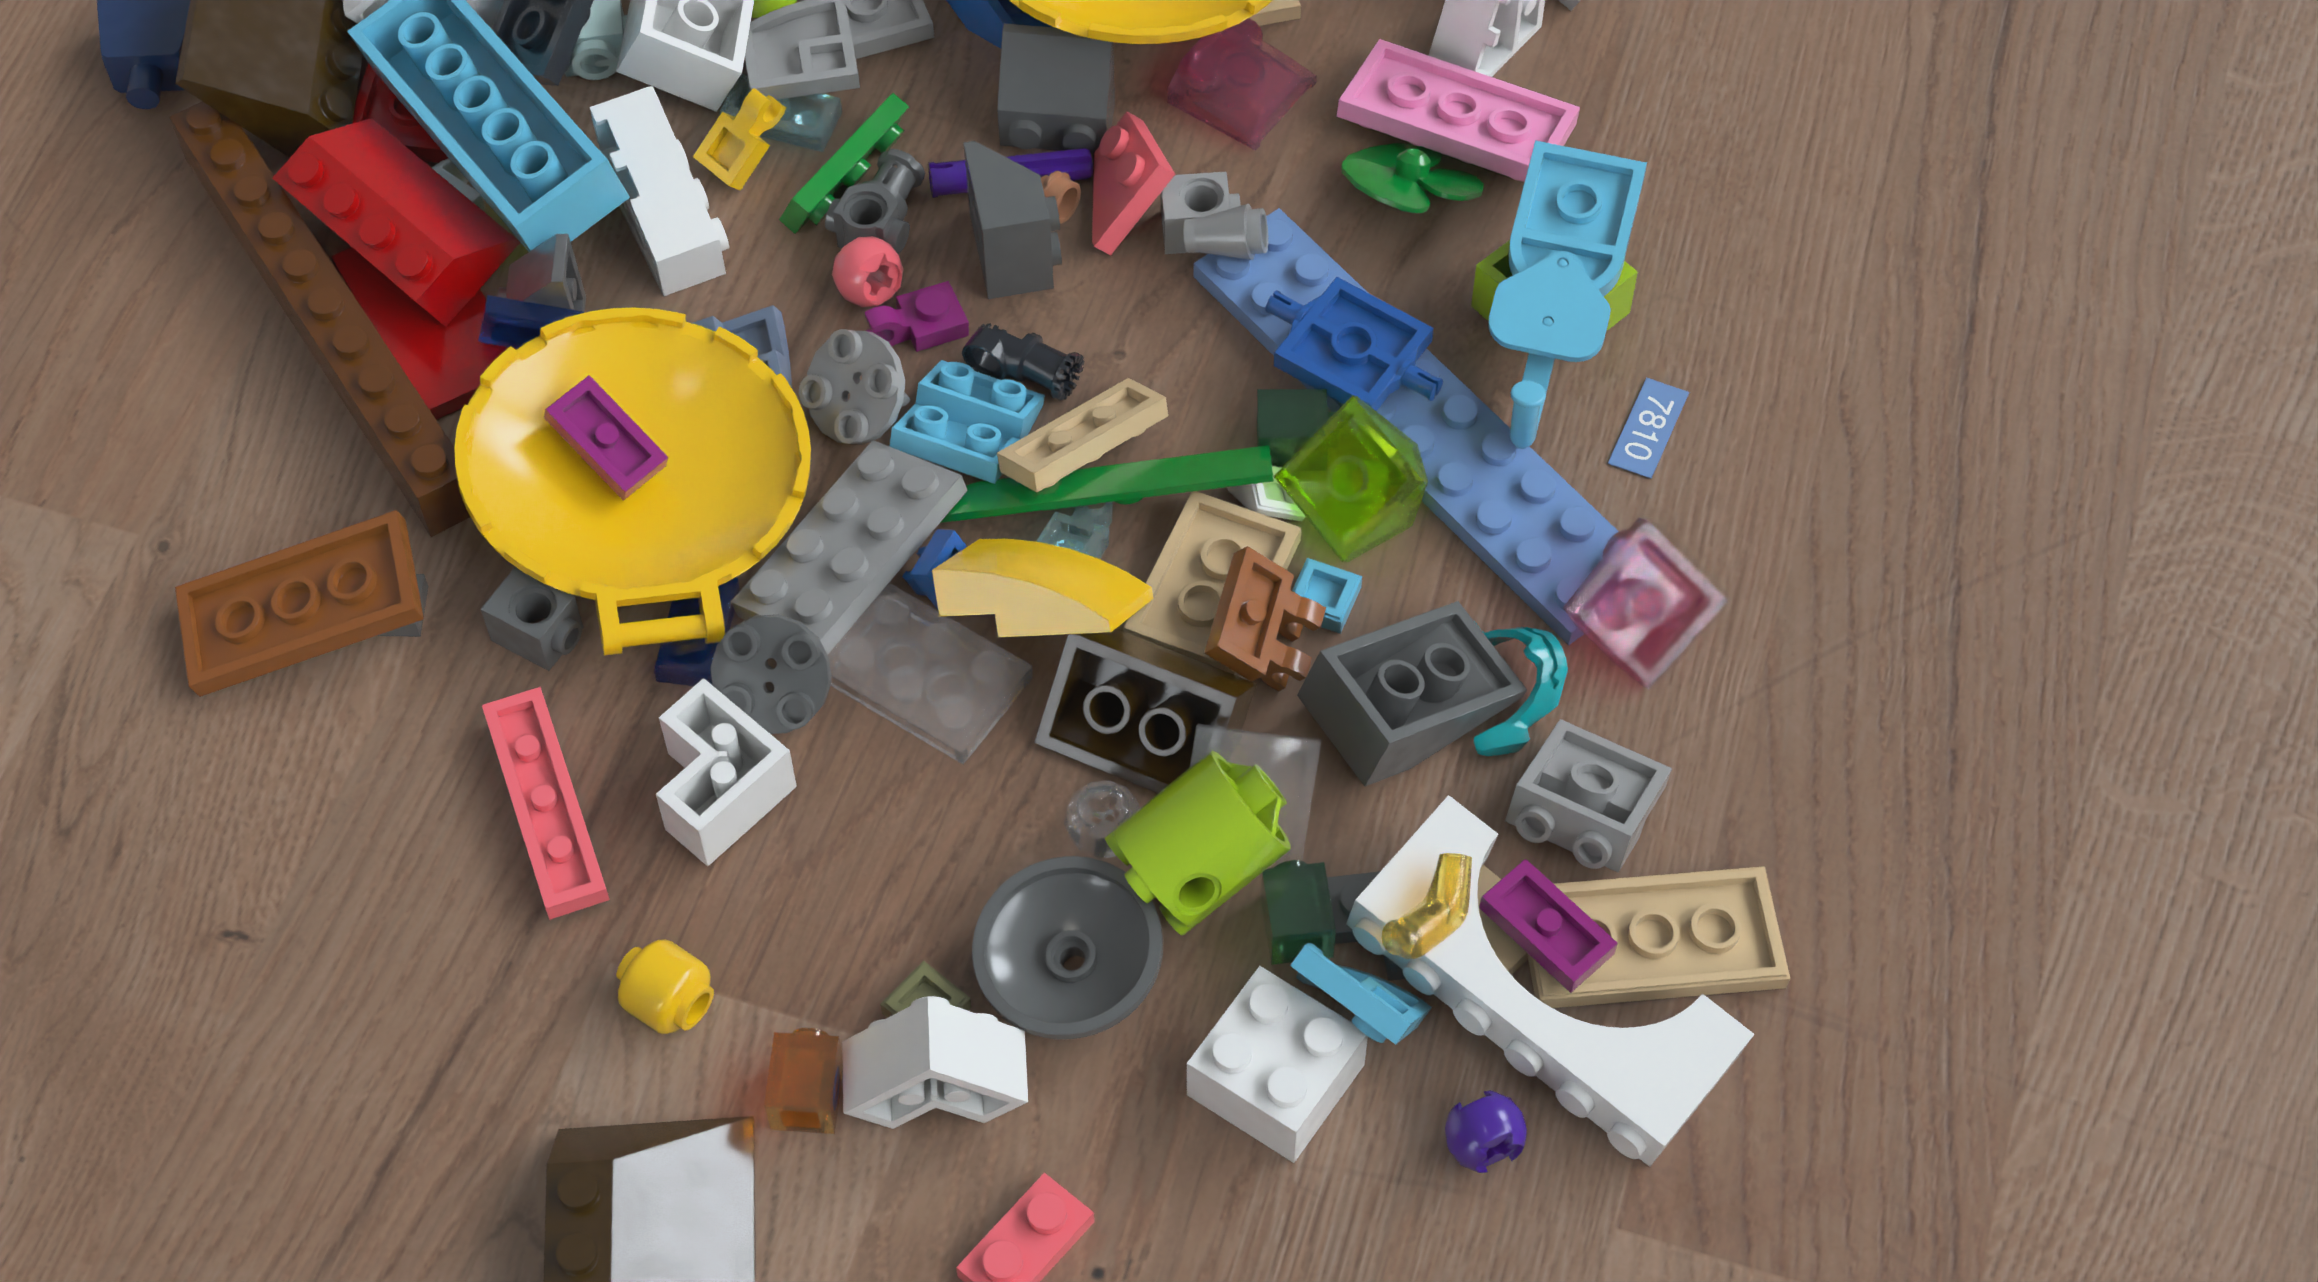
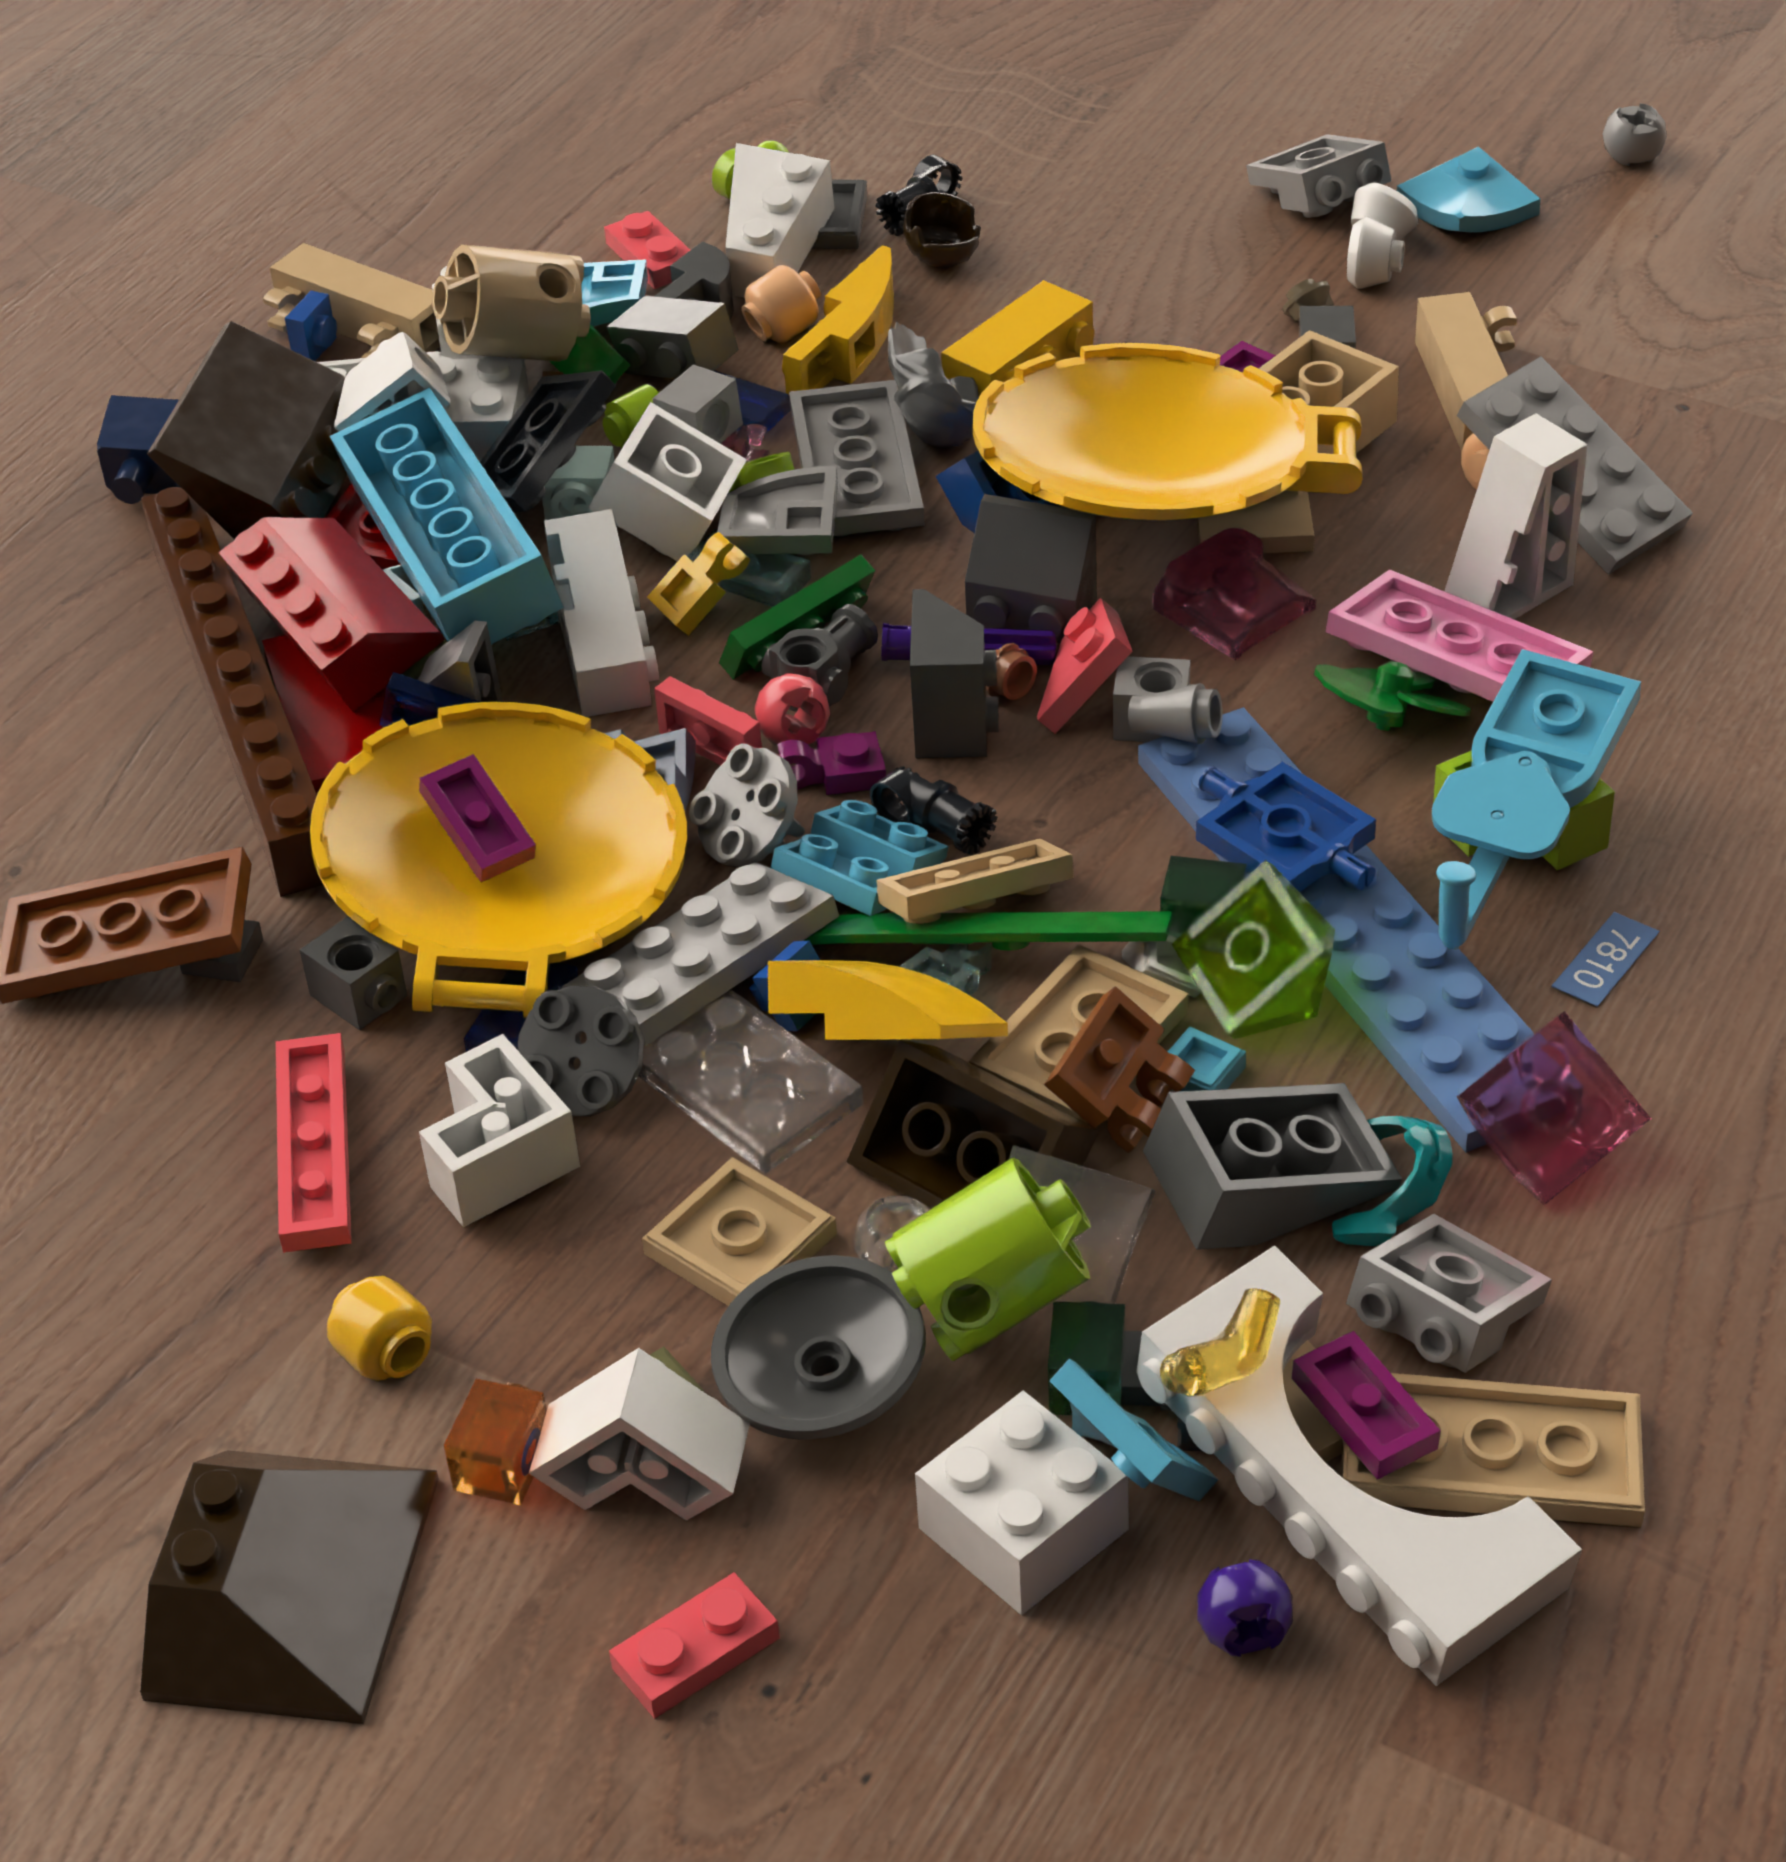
camera: 15 degrees right, 15 degrees down
none -> tan tile [642,1157,837,1306]
none -> coral plate [654,676,762,766]

